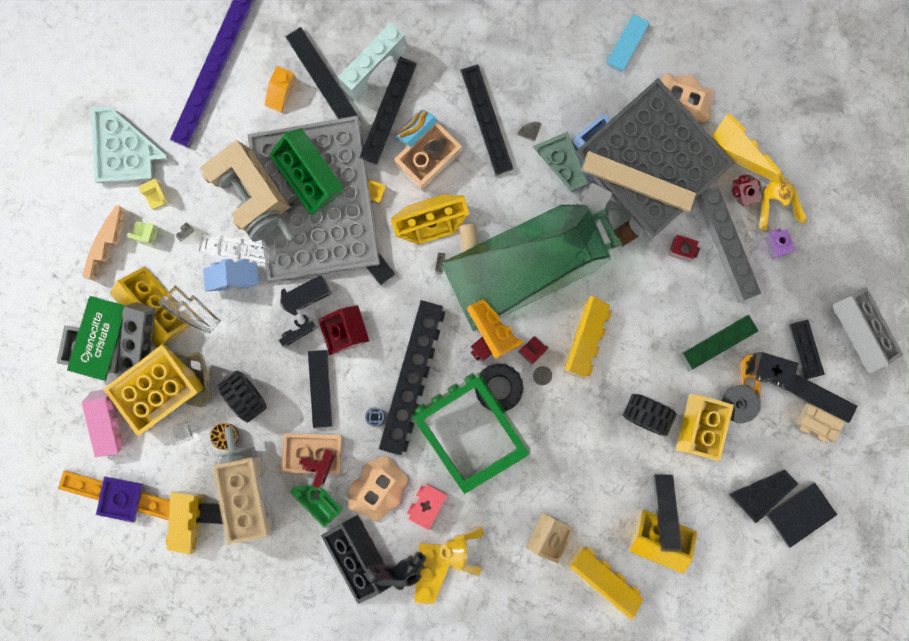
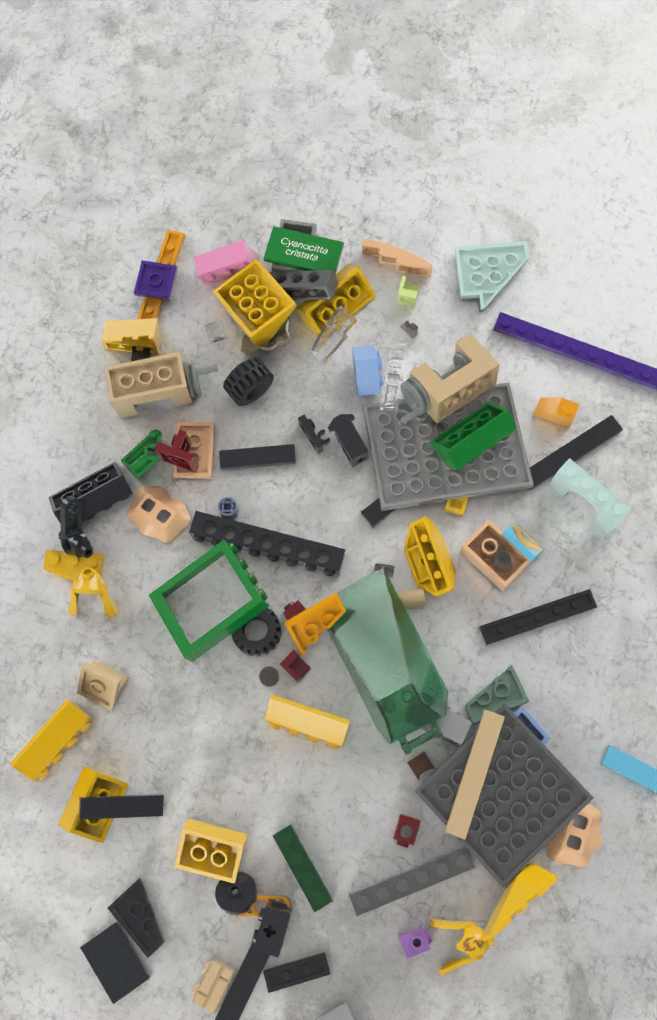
camera: 90 degrees right, 10 degrees down
light yellow panel [138,178,169,210] -> none
wheel [210,423,240,450] -> none
dark red slope [318,305,369,355] -> none
black tile [359,56,417,165] -> none
coral brick [407,484,447,530] -> none
clear smoke tile [517,122,542,142] -> none
black tyre [623,394,677,436] -> none
dark red brick [732,174,761,206] -> none

